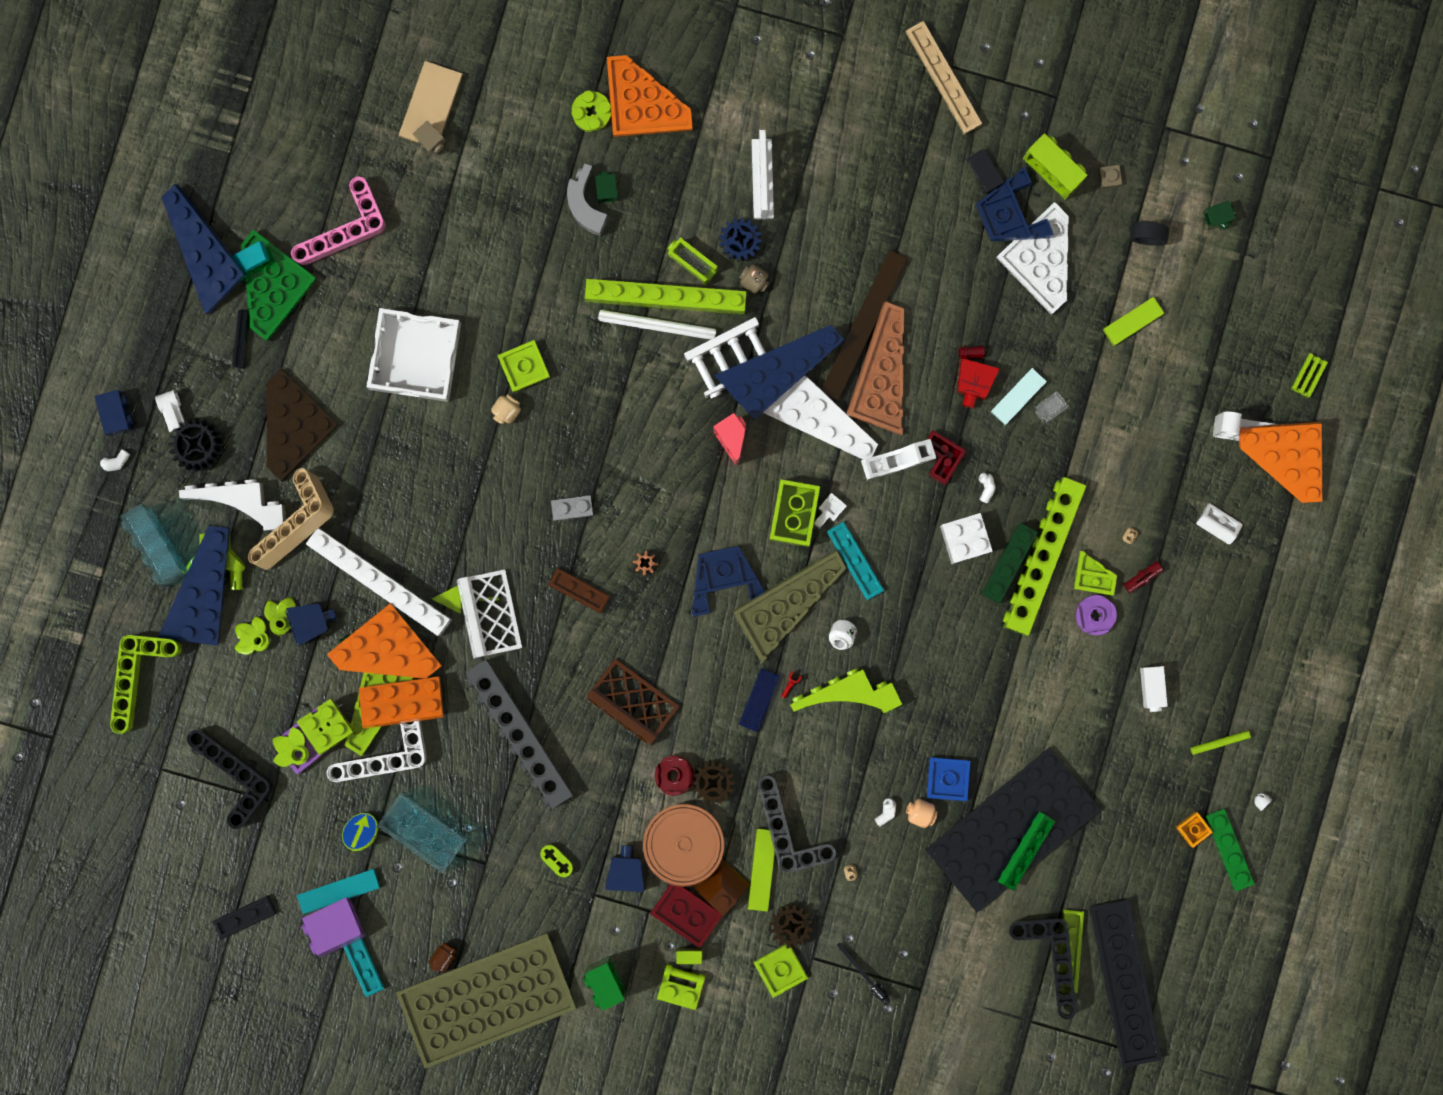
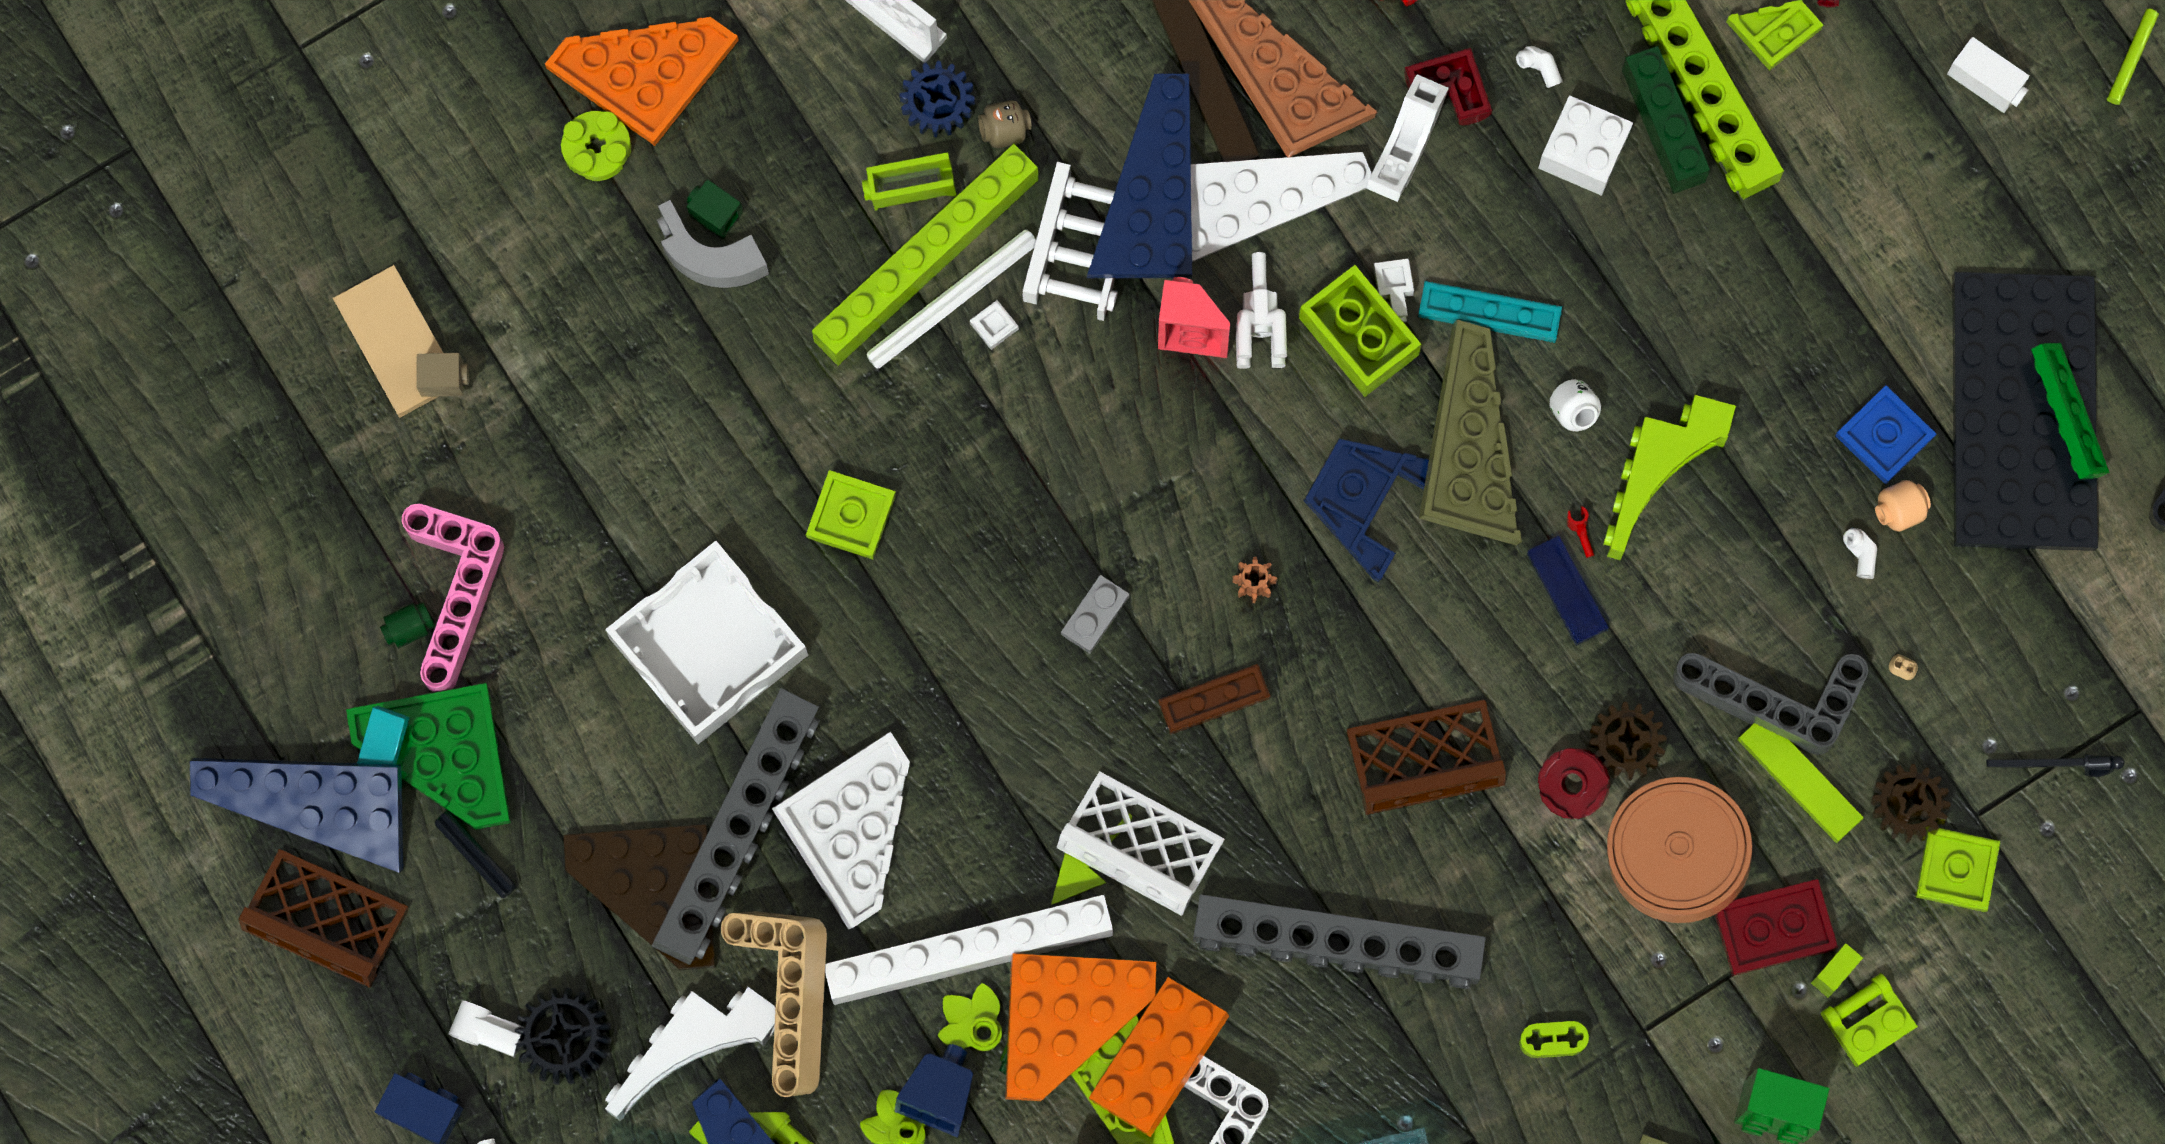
camera: 45 degrees left, 10 degrees down
tan head [491,394,521,425] -> none
dark blue torso [605,845,644,892] -> none
reddish brown slope [694,859,750,916] -> none
medium lavender plate [1075,595,1117,635] -> none
none -> reddish brown fence [238,849,409,988]
none -> dark green brick [380,602,435,649]
none -> dark grey brick [652,688,820,965]
none -> white plate [772,732,910,930]
none -> lime plate [938,983,1002,1051]
none -> white tile [970,300,1019,350]
none -> white plant [1236,252,1287,369]

